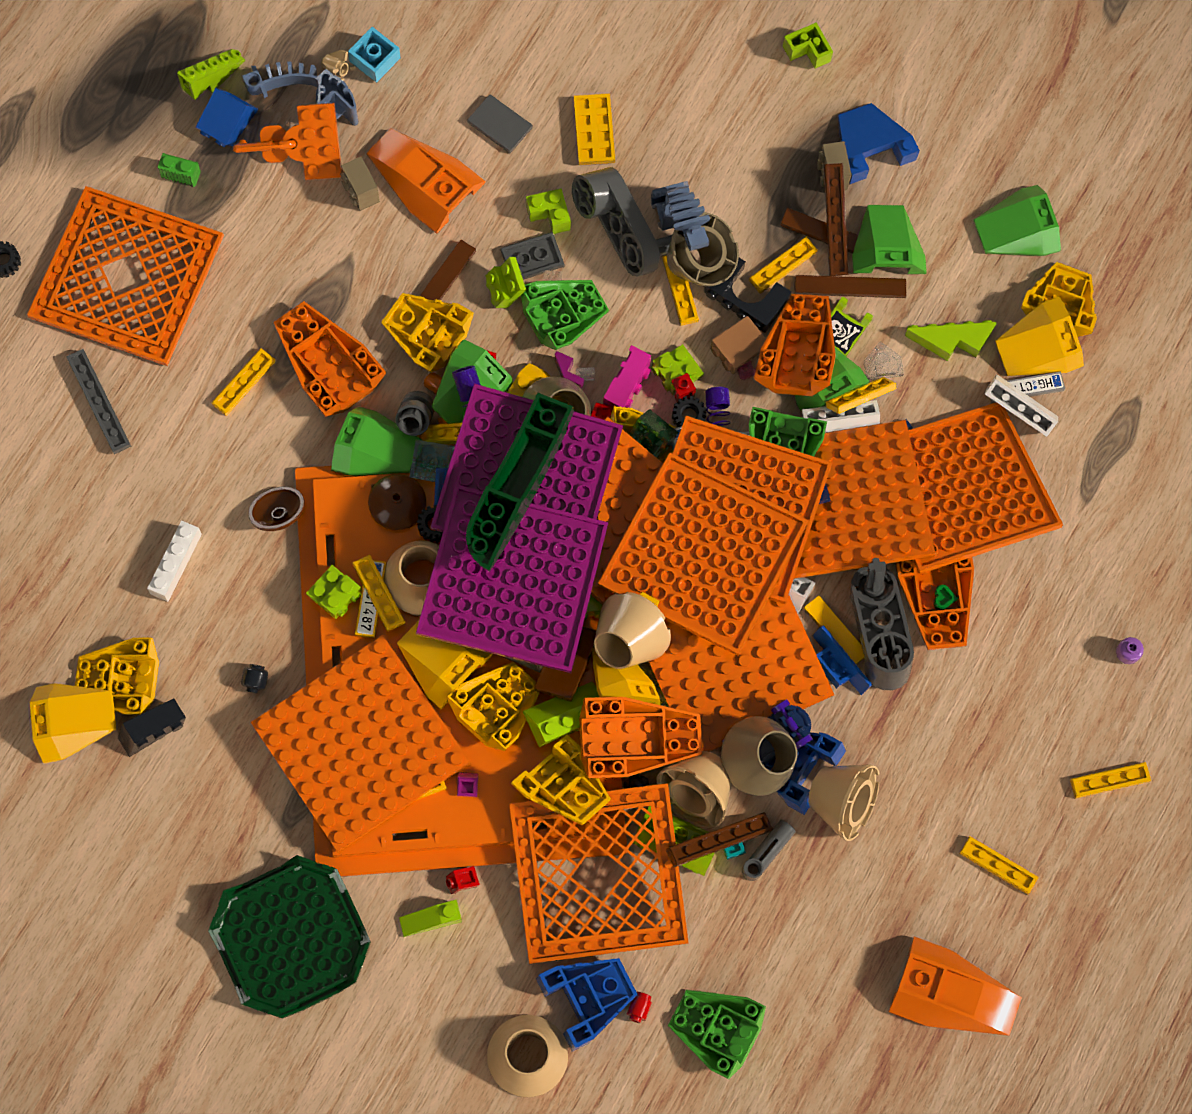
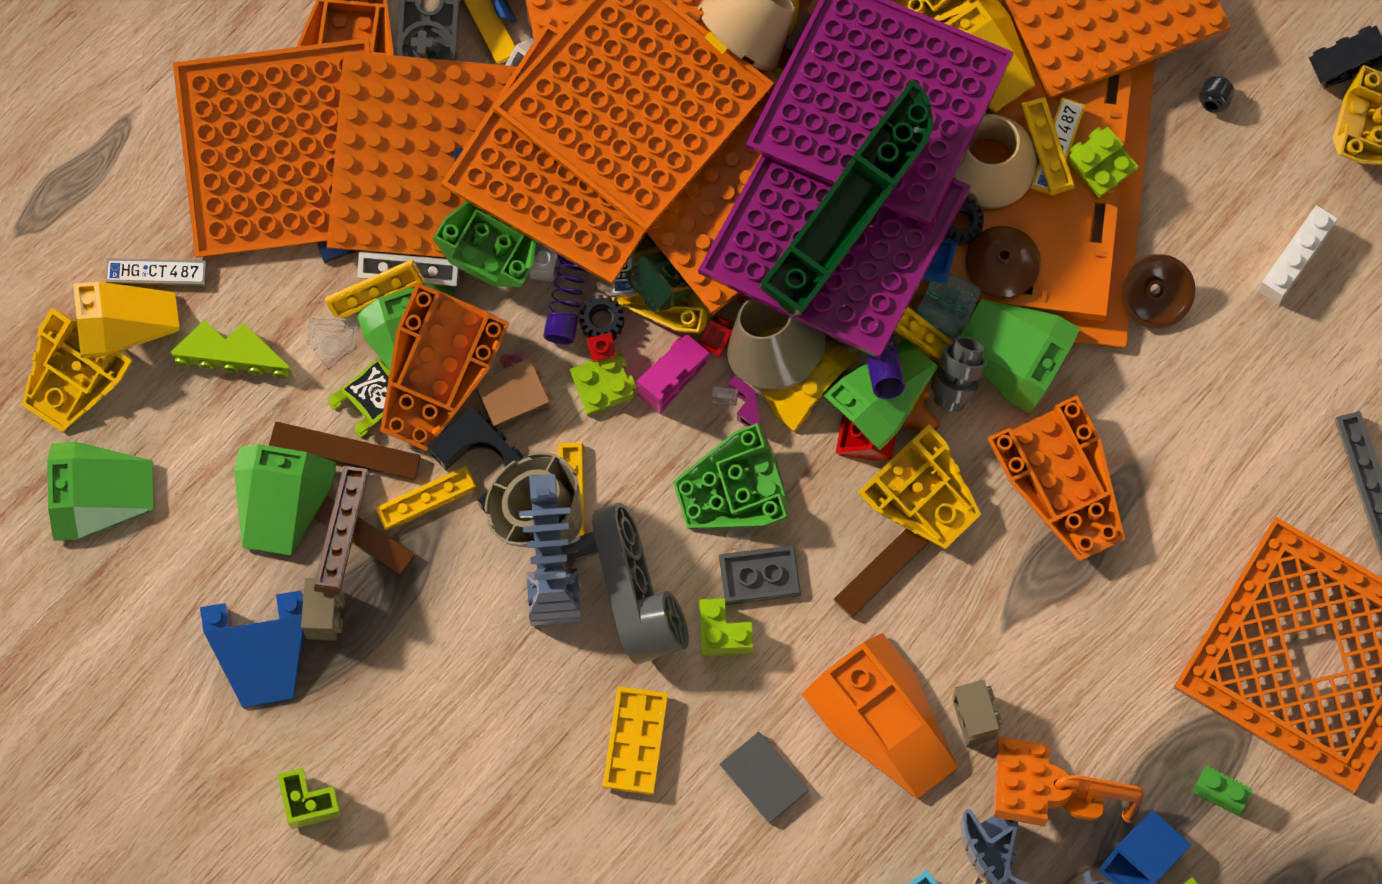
camera: 160 degrees left, 0 degrees up
yellow tile [211,348,276,416] -> none
lime plate [485,257,526,308] -> none
green tile [933,585,958,610] -> none
white brick [985,374,1059,437] -> none

